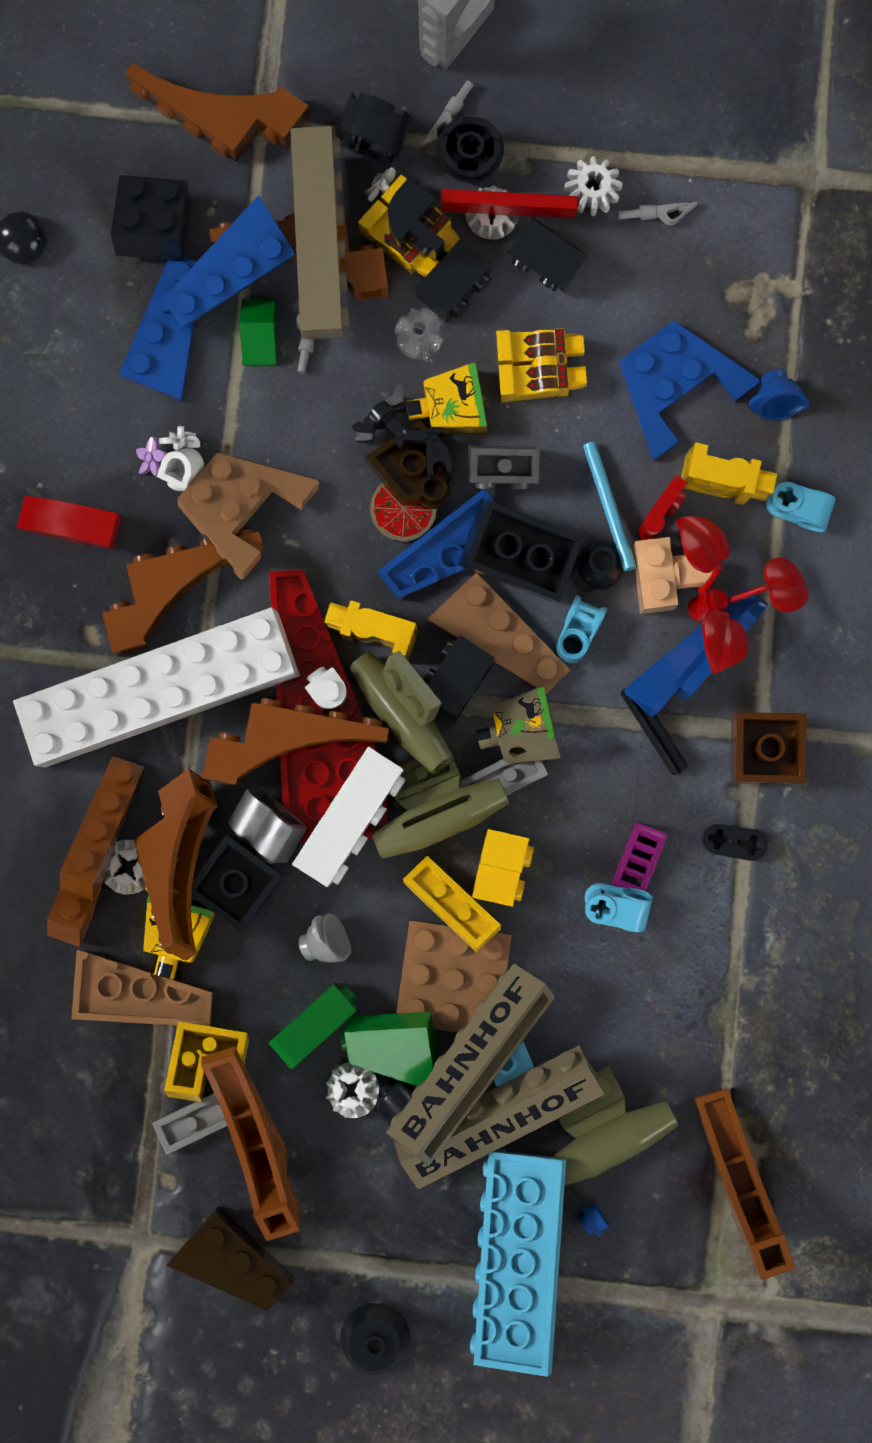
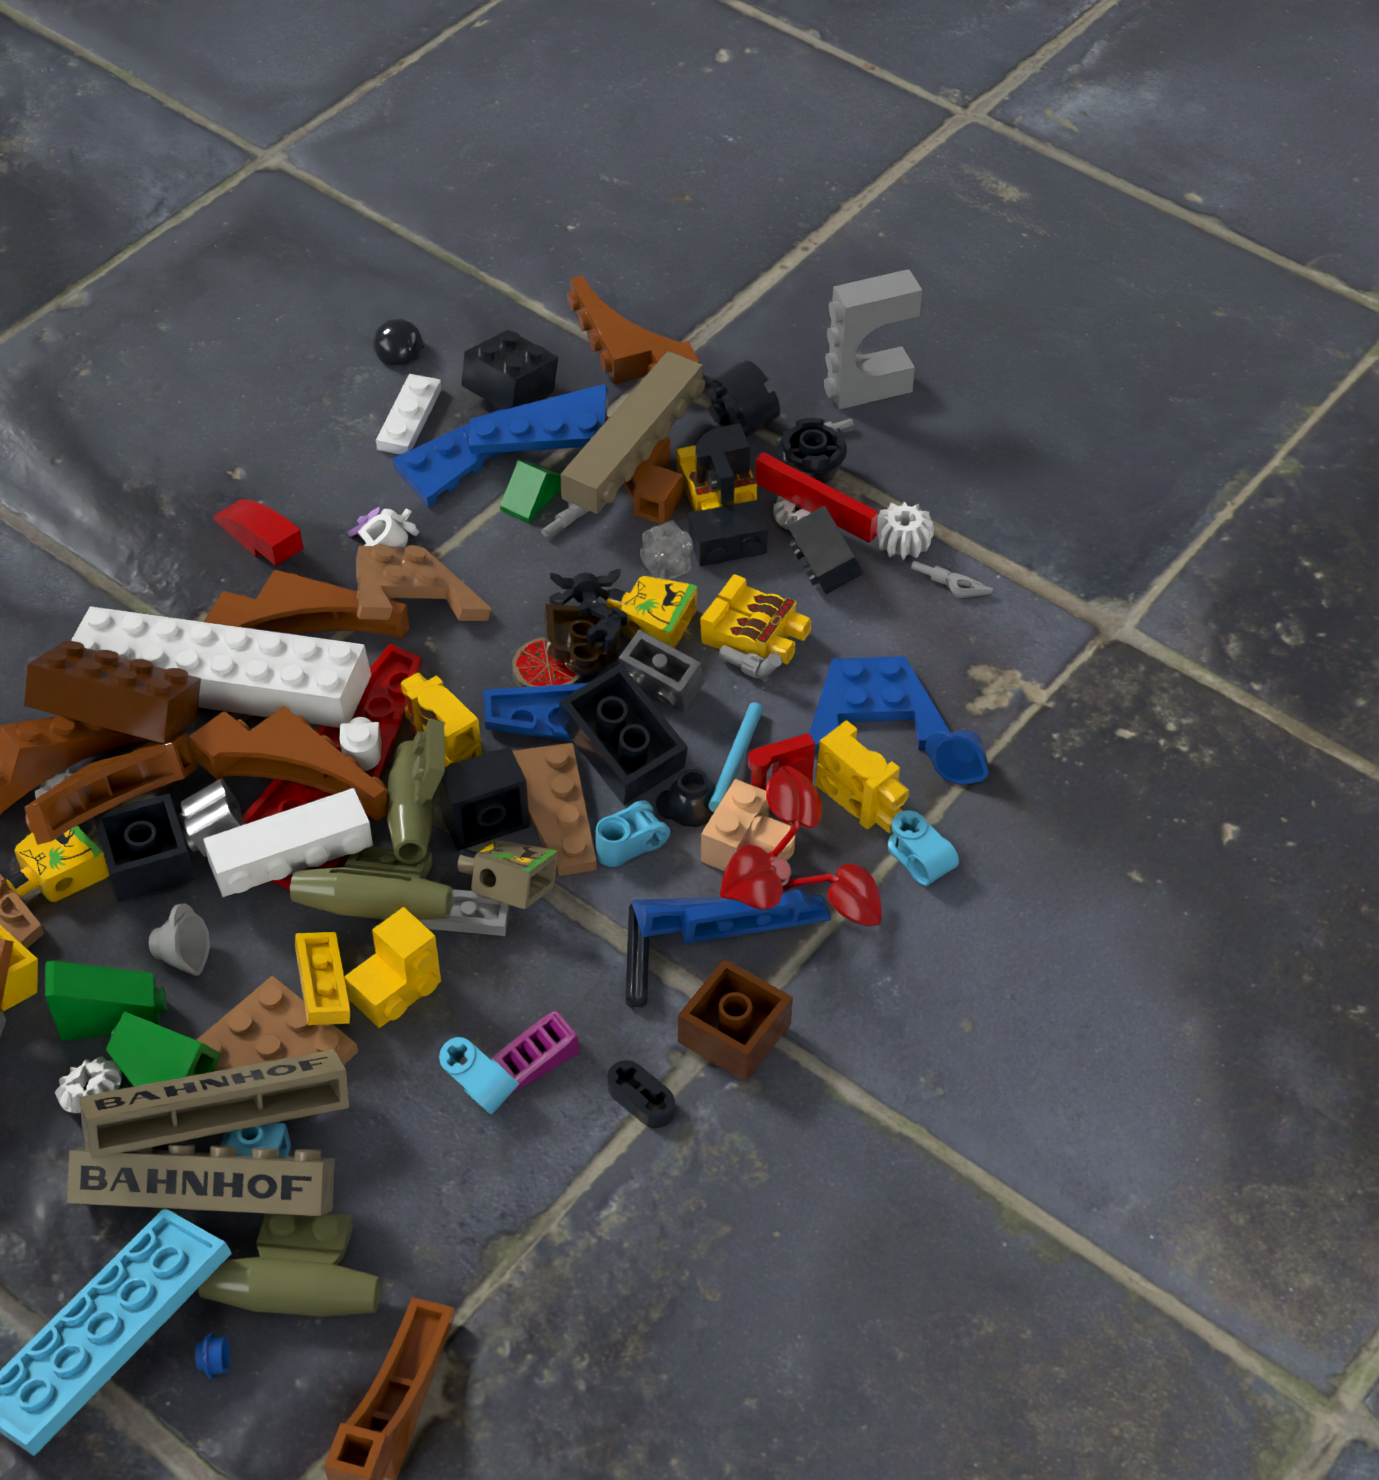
camera: 30 degrees right, 35 degrees down
none -> reddish brown brick [24,641,201,743]
none -> white plate [376,374,442,454]
none -> light grey piece [719,645,782,683]

